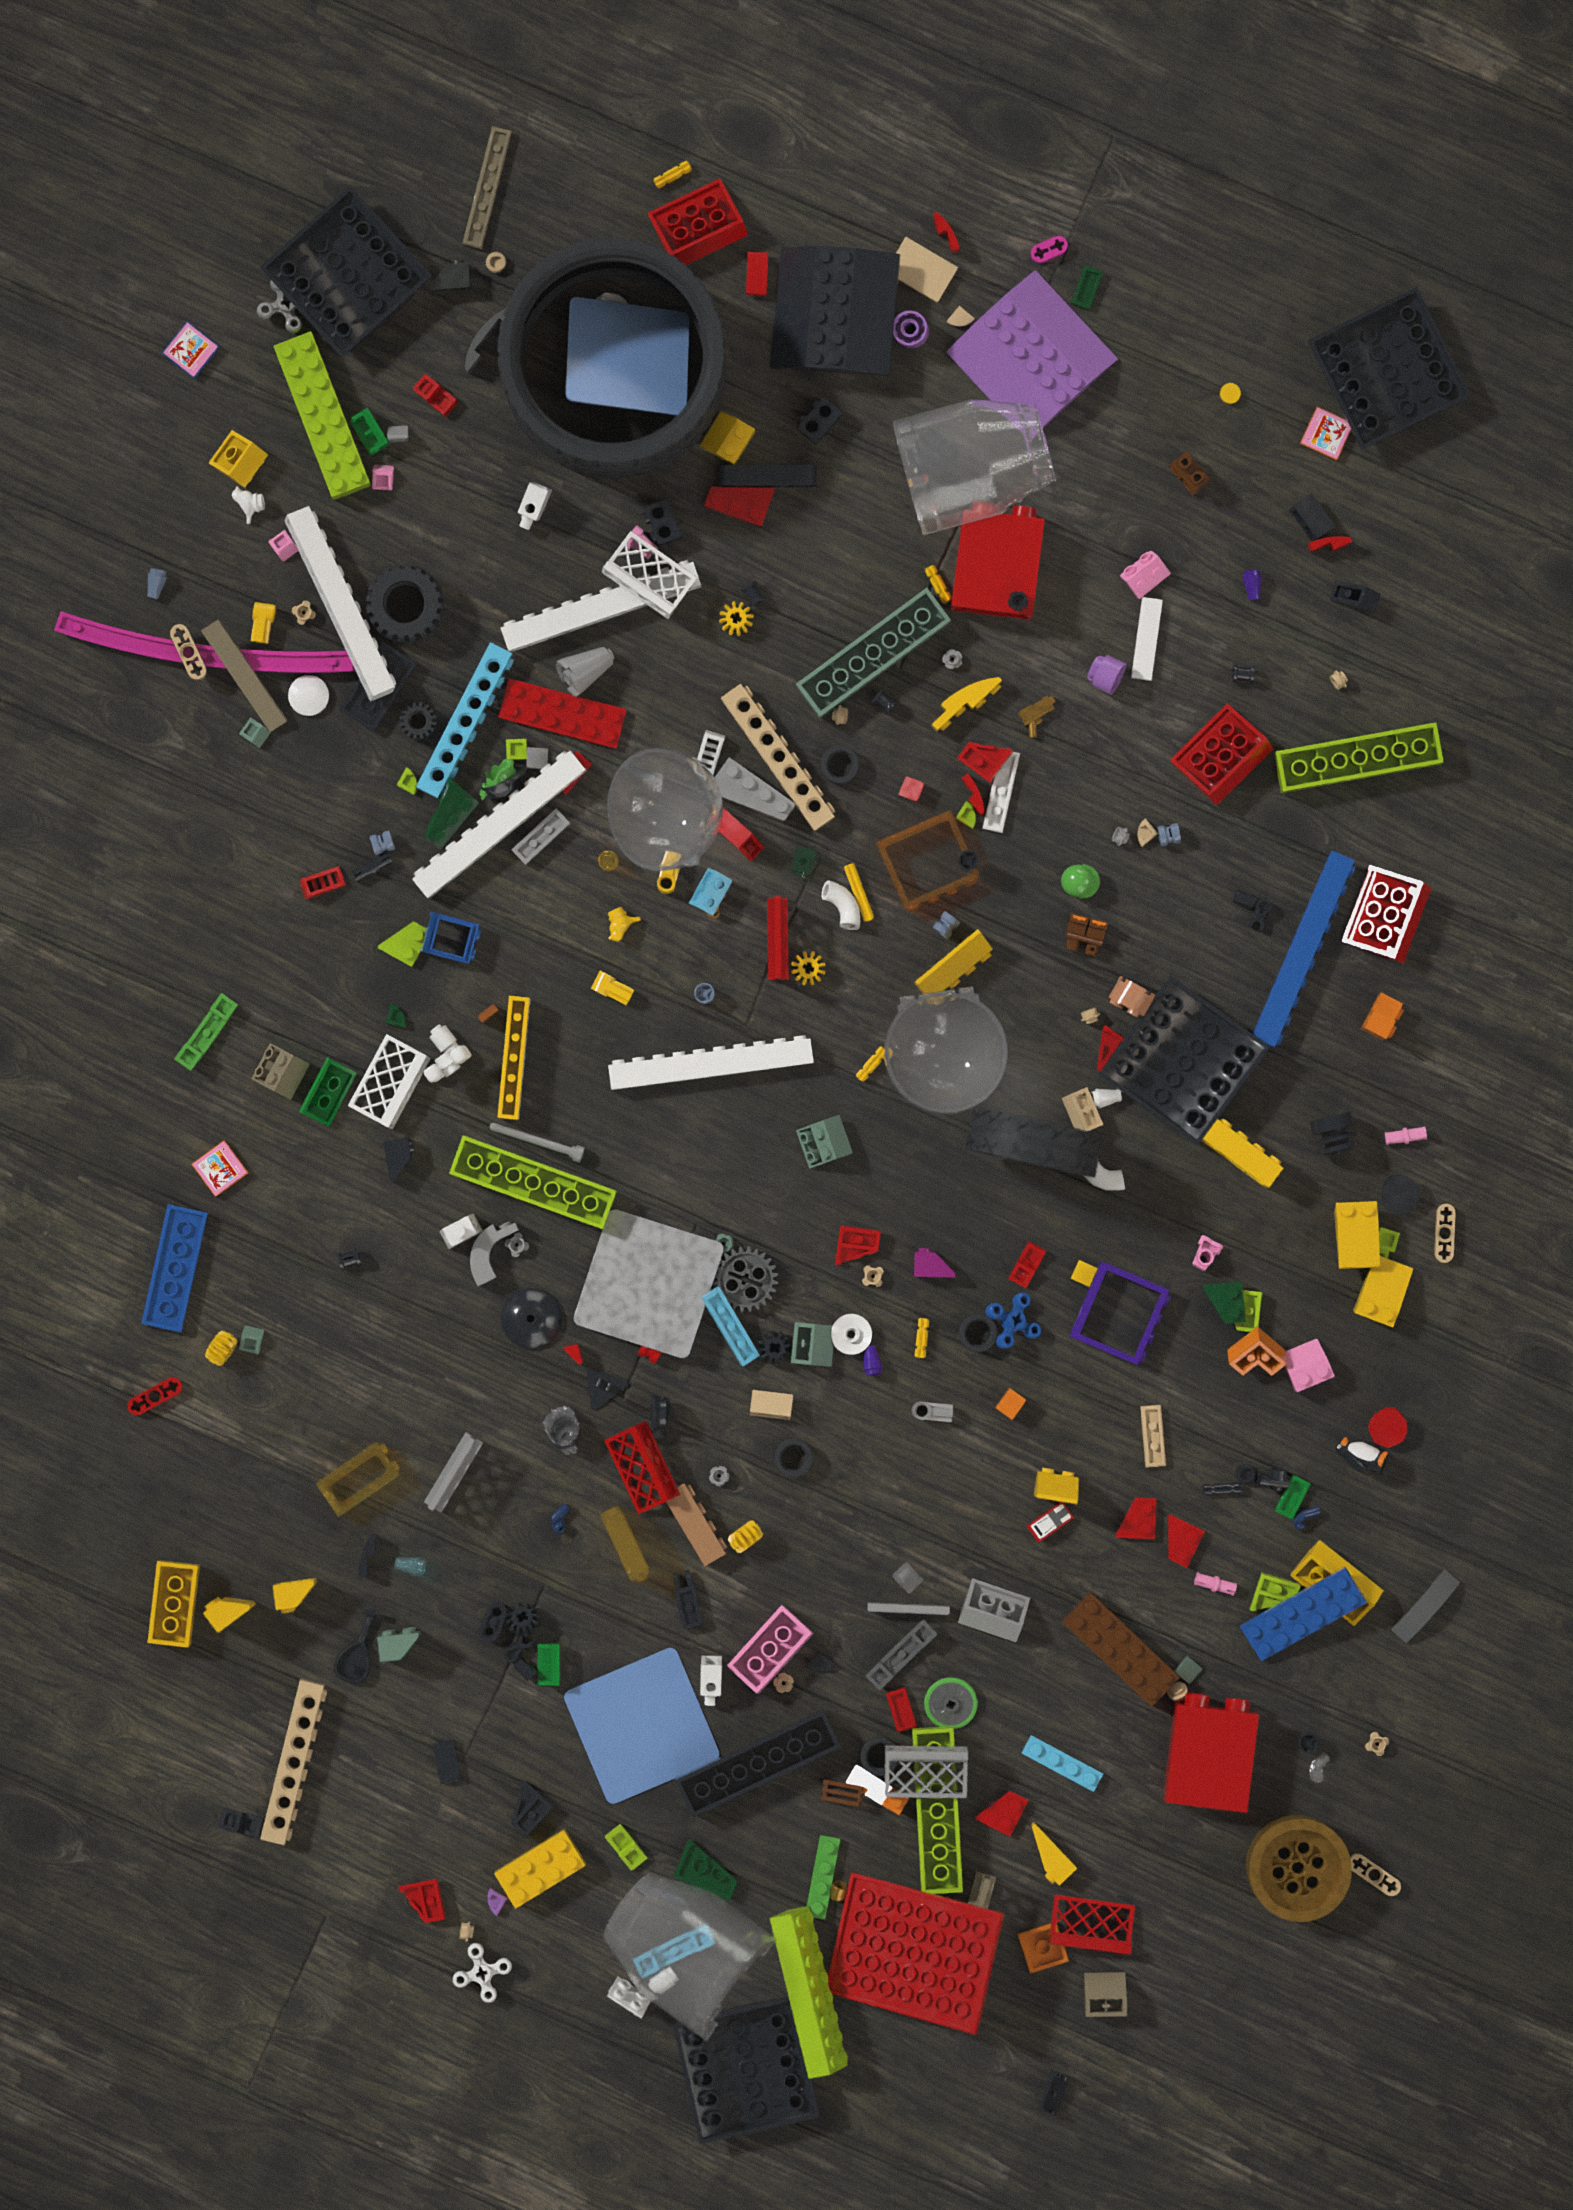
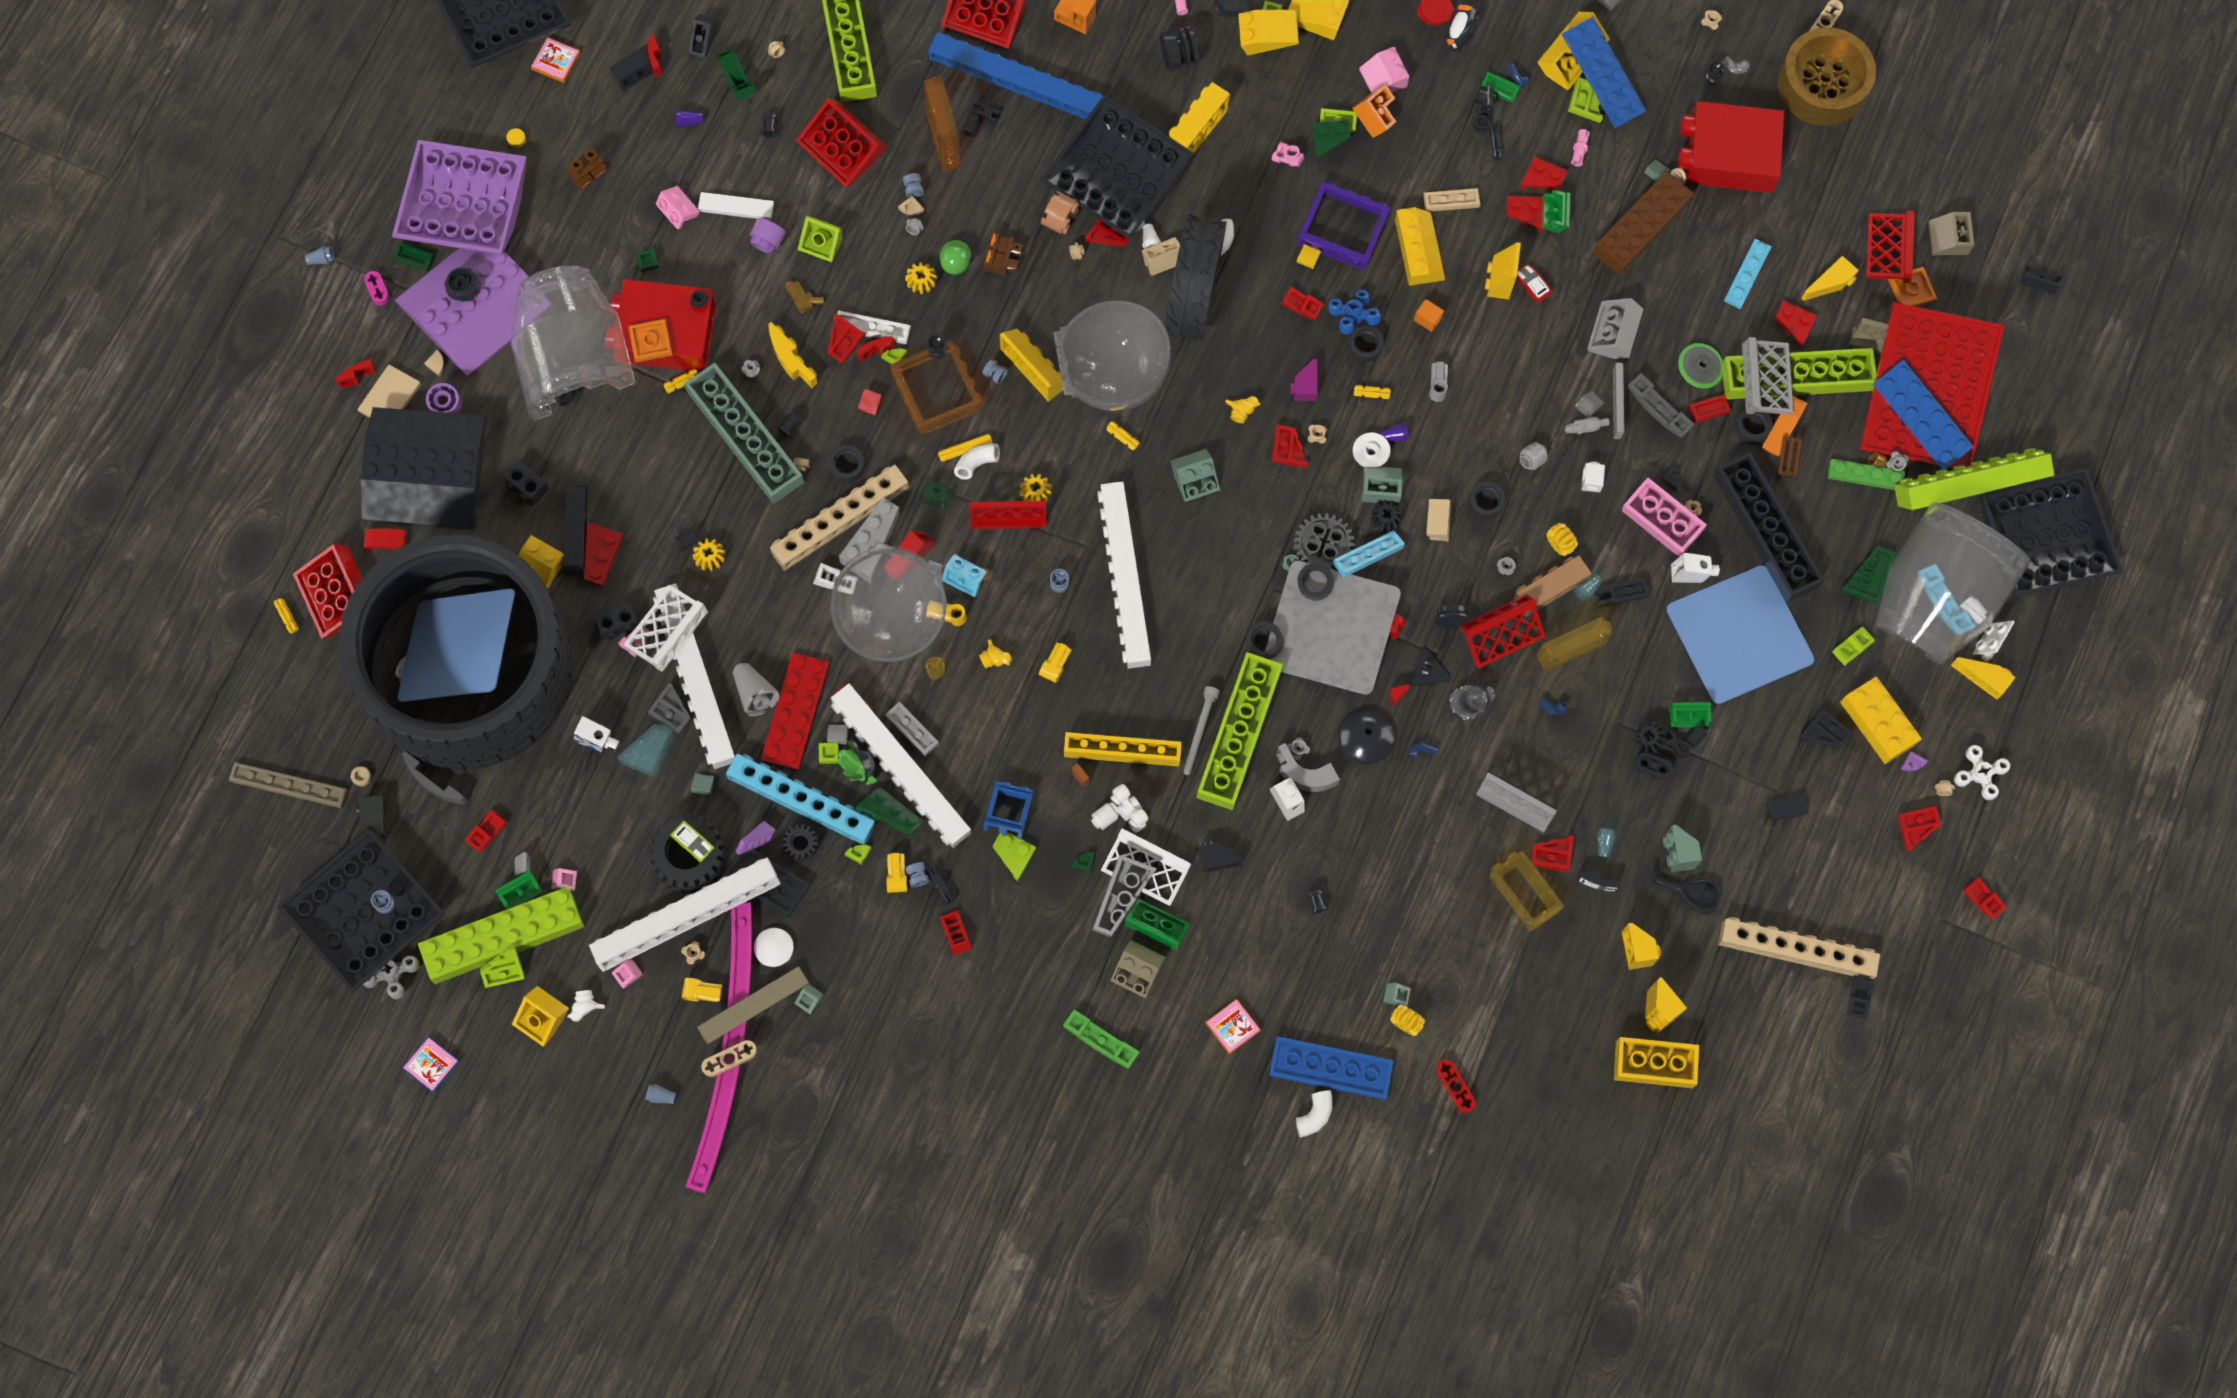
camera: 90 degrees left, 15 degrees down
none -> sand blue cone [305,246,335,265]
none -> sand blue wheel [371,890,395,914]
none -> medium lavender slope [392,140,527,254]
none -> black hat [444,267,481,302]
none -> lime wing [480,944,524,988]
none -> clear light blue slope [617,724,674,777]
none -> orange tile [628,319,673,362]
none -> dark green plate [636,249,659,272]
none -> dark grey wing [648,683,691,735]
none -> slope [670,821,714,862]
none -> sand green slope [691,774,715,796]
none -> dark green arch [715,48,756,102]
none -> medium lavender slope [736,821,775,855]
none -> lime slope [798,216,843,262]
none -> yellow piece [887,853,907,893]
none -> yellow gear [905,262,937,295]
none -> clear orange window [924,76,960,172]
none -> light grey wedge [1092,855,1157,937]
none -> yellow animal [1225,396,1260,423]
none -> black tyre [1246,621,1284,659]
none -> white cylinder [1296,1091,1332,1137]
none -> black tyre [1297,563,1334,601]
none -> yellow slope [1395,207,1445,286]
none -> dark blue arm [1409,742,1438,758]
none -> light grey head [1520,442,1548,470]
none -> red wing [1530,835,1574,872]
none -> green hinge [1542,190,1570,233]
none -> light grey piece [1565,417,1609,435]
none -> clear light blue cone [1574,574,1602,601]
none -> white brick [1582,462,1605,492]
none -> blue plate [1873,360,1973,470]
none -> light grey plate [1886,451,1908,471]
none -> yellow slope [1951,657,2016,700]
none -> red slope [1963,877,2007,920]

